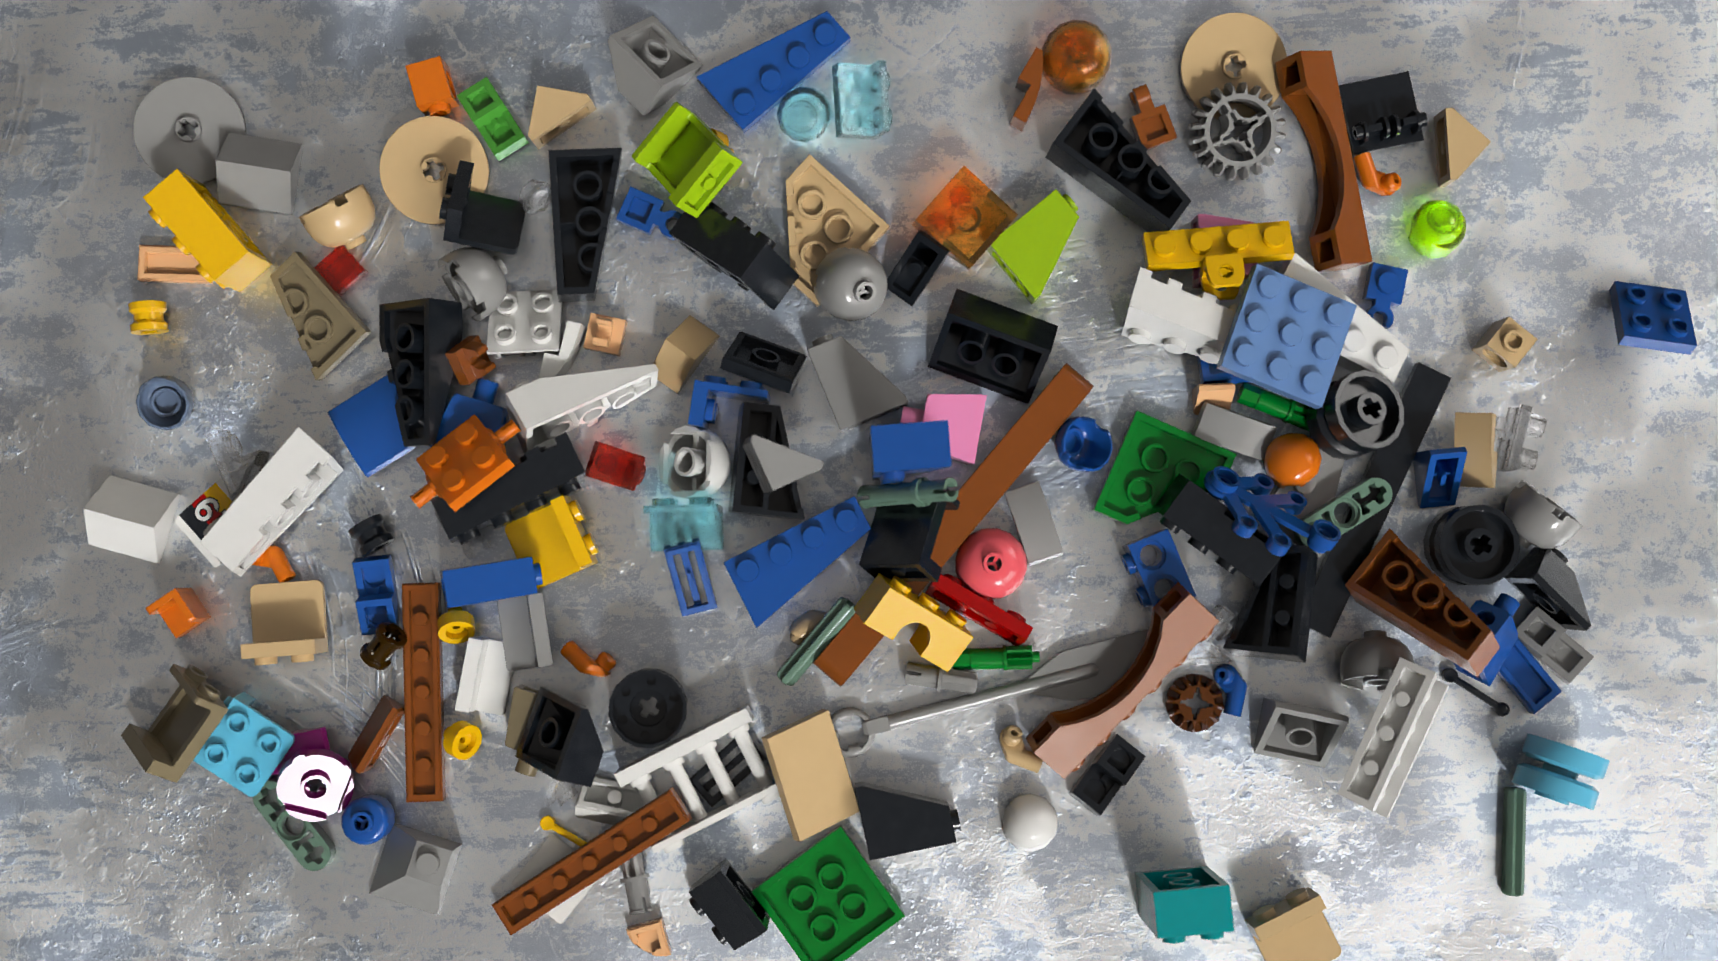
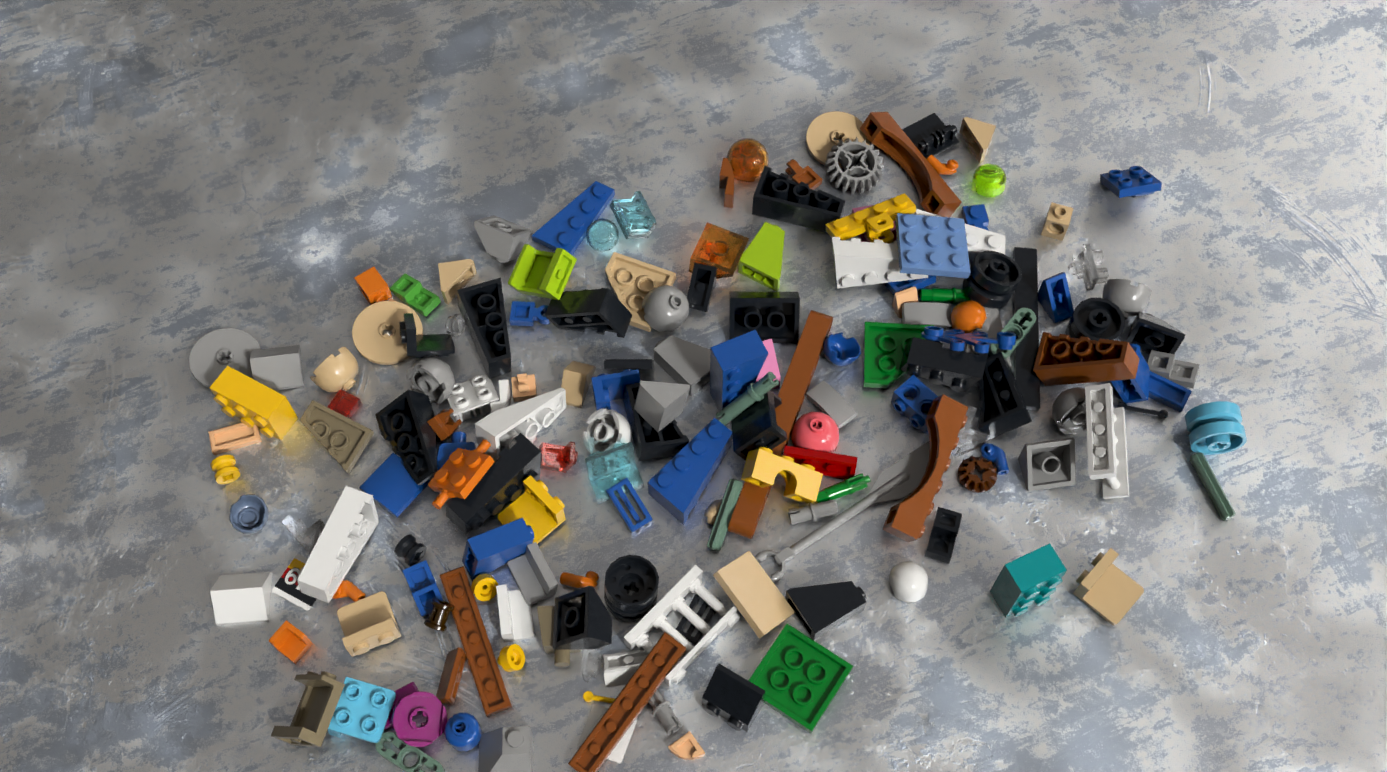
camera: 15 degrees left, 25 degrees down
tan arm [999,725,1043,773] -> none
tan slope [1454,412,1498,488] -> none

